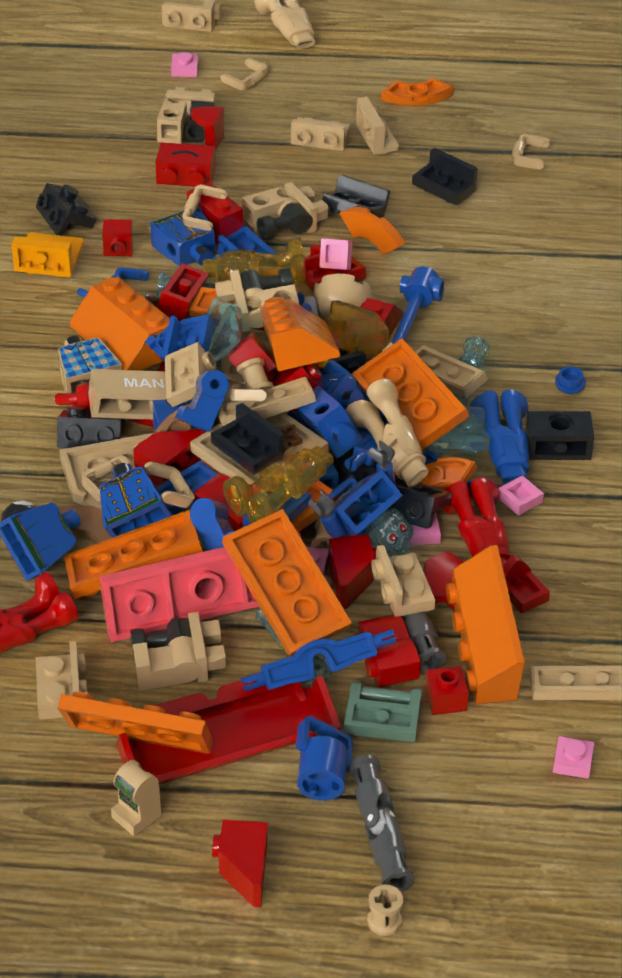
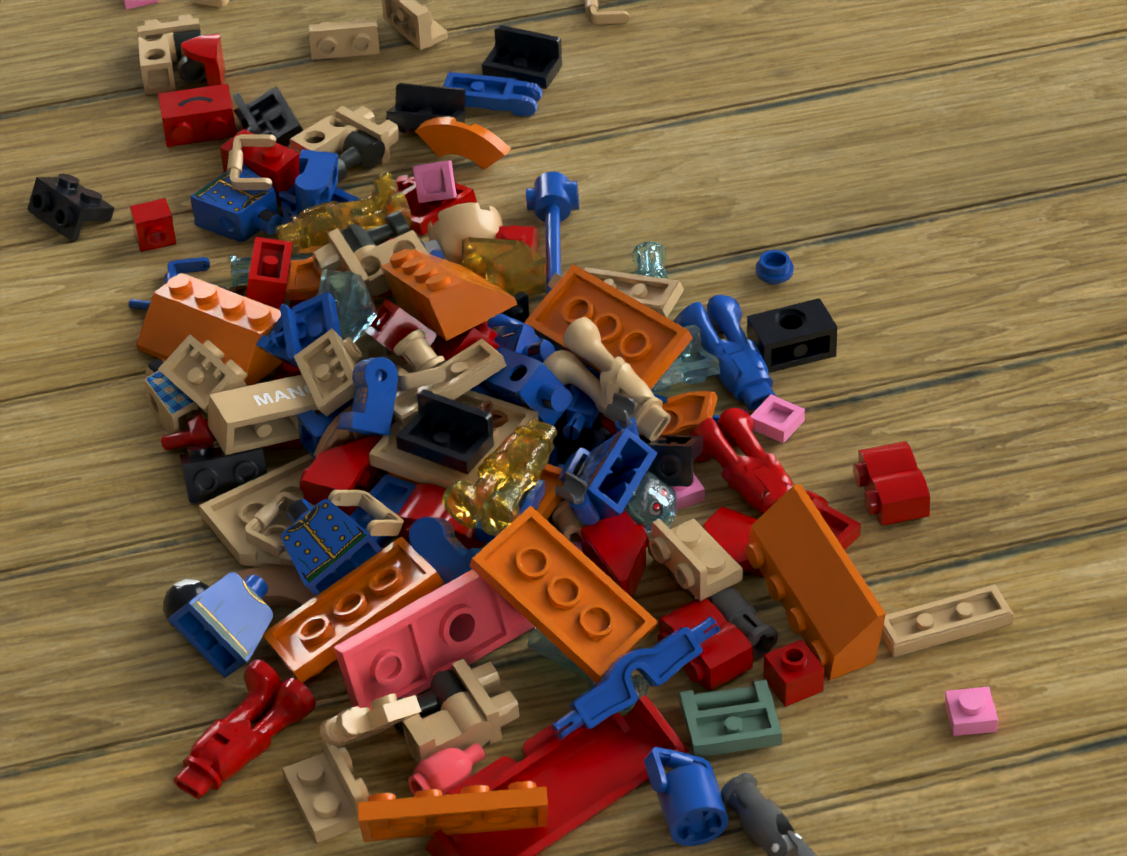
camera: 15 degrees left, 0 degrees up
light orange bracket [11,232,84,278] -> none
none -> tan bracket [158,334,248,414]
none -> black bracket [232,86,304,146]
none -> blue leg [295,149,338,215]
none -> tan hinge [319,693,422,747]
none -> coral plant [408,743,485,796]
none -> blue hinge [442,72,543,117]
none -> red brick [853,441,930,526]

